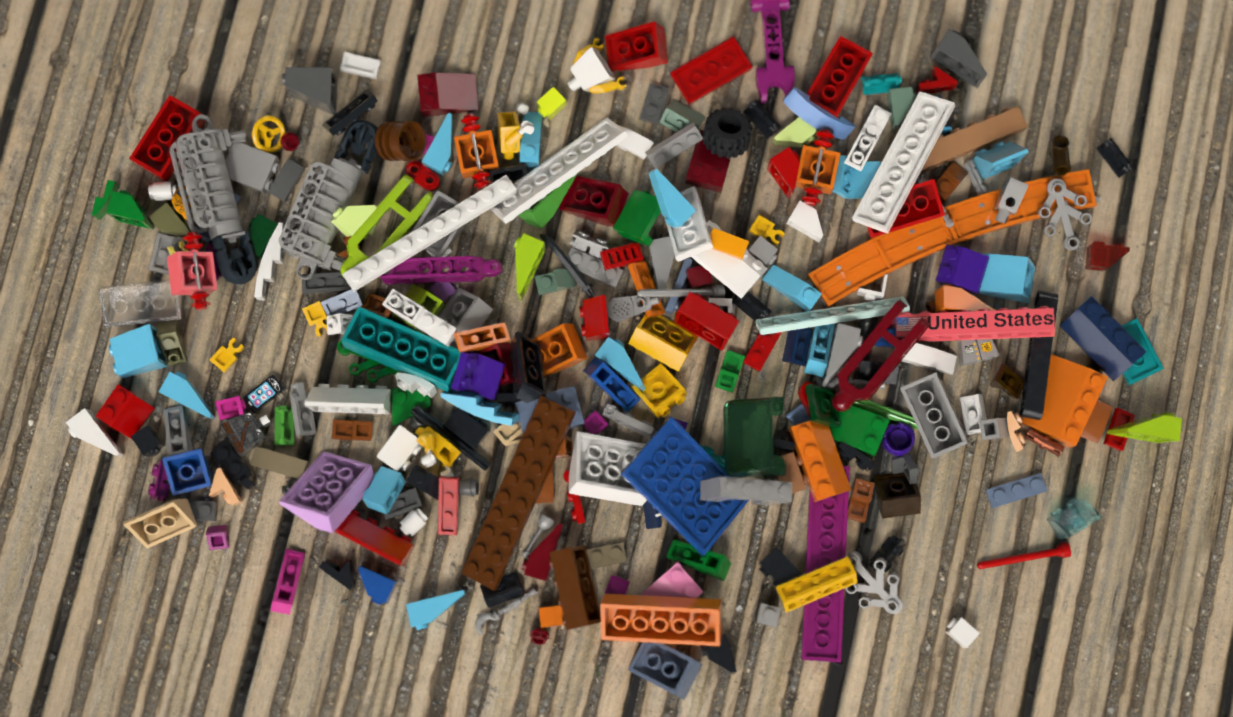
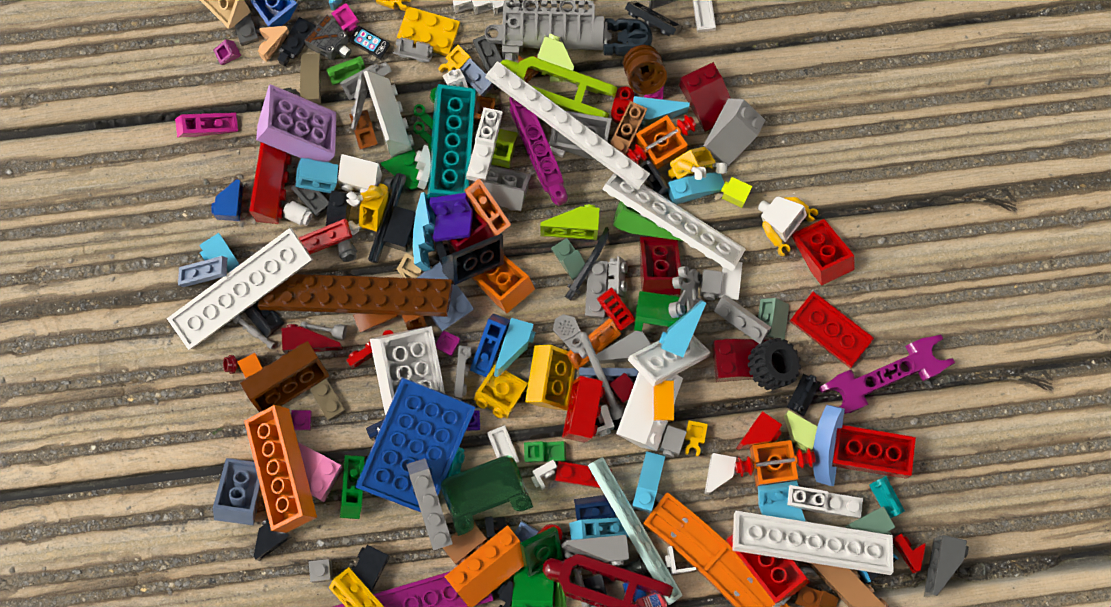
camera: 70 degrees right, 5 degrees down
black slope [319,560,355,591] -> none
medium lavender tile [429,277,456,302] -> none
red slope [579,295,609,341] -> none
dark grey plate [640,83,668,125] -> none
black hinge [732,291,772,322] -> none
none -> white plate [167,228,313,350]
none -> sand blue plate [178,256,228,287]
none -> light grey piece [351,73,368,130]
none -> light grey hinge [393,37,434,62]
none -> yellow plate [396,6,460,56]
none -> white tile [487,425,519,469]
none -> white bracket [531,460,557,490]
none -> medium nougat slope [610,101,647,156]
none -> light grey plant [669,266,702,318]
none -> light grey brick [699,269,723,300]
none -> light grey slope [703,98,766,166]

